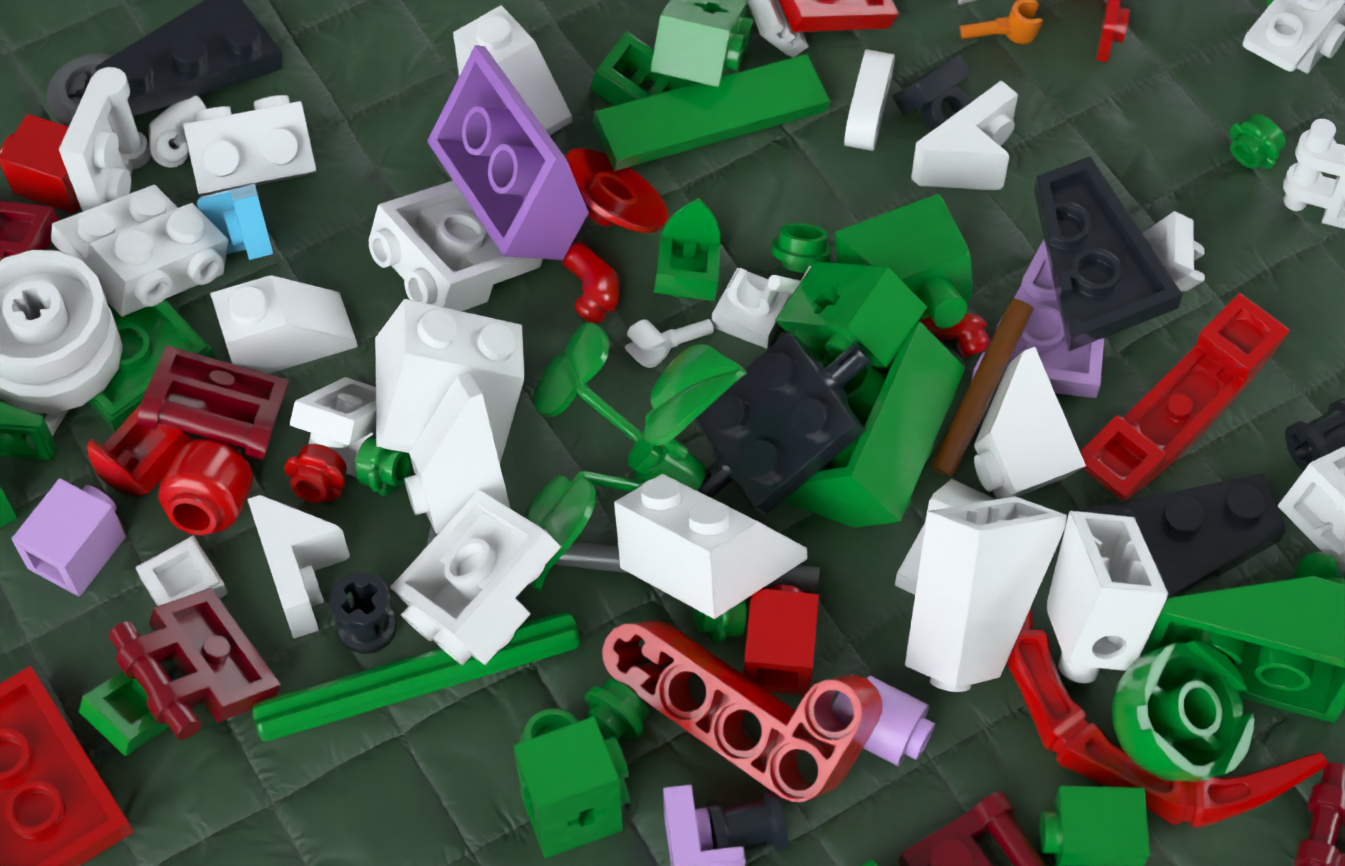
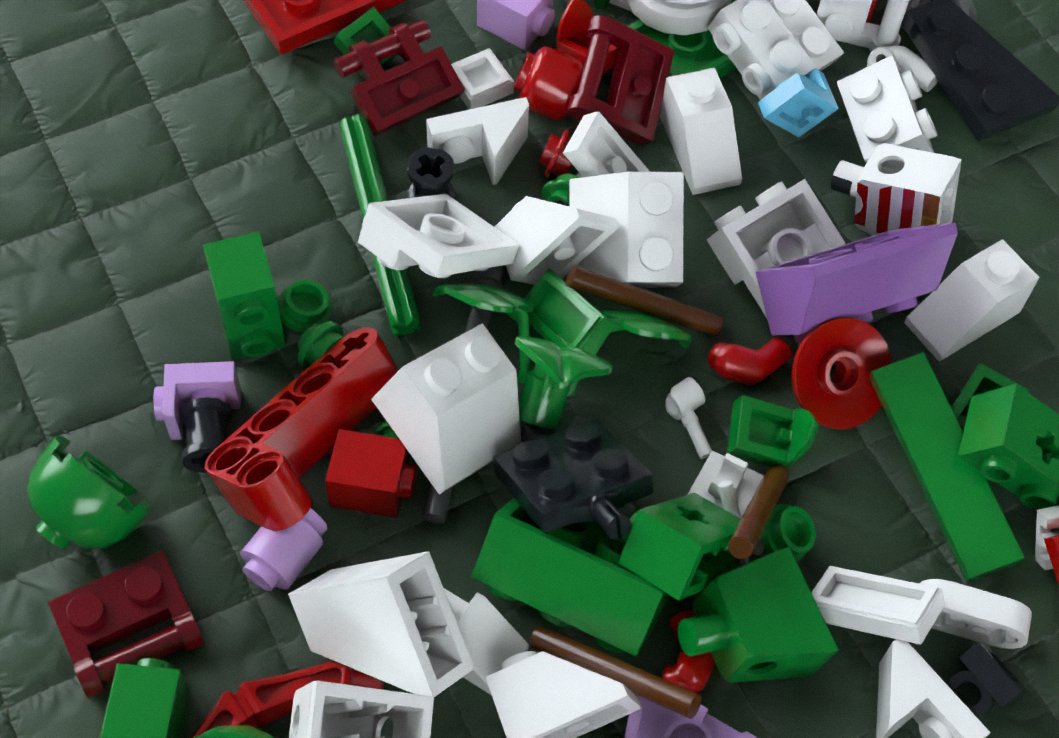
camera: 90 degrees right, 0 degrees up
none -> green tile [524,268,616,354]
none -> reddish brown bar [566,265,723,337]
none -> reddish brown bar [728,464,790,559]
none -> white tile [811,566,945,645]
none -> torso [831,143,962,236]

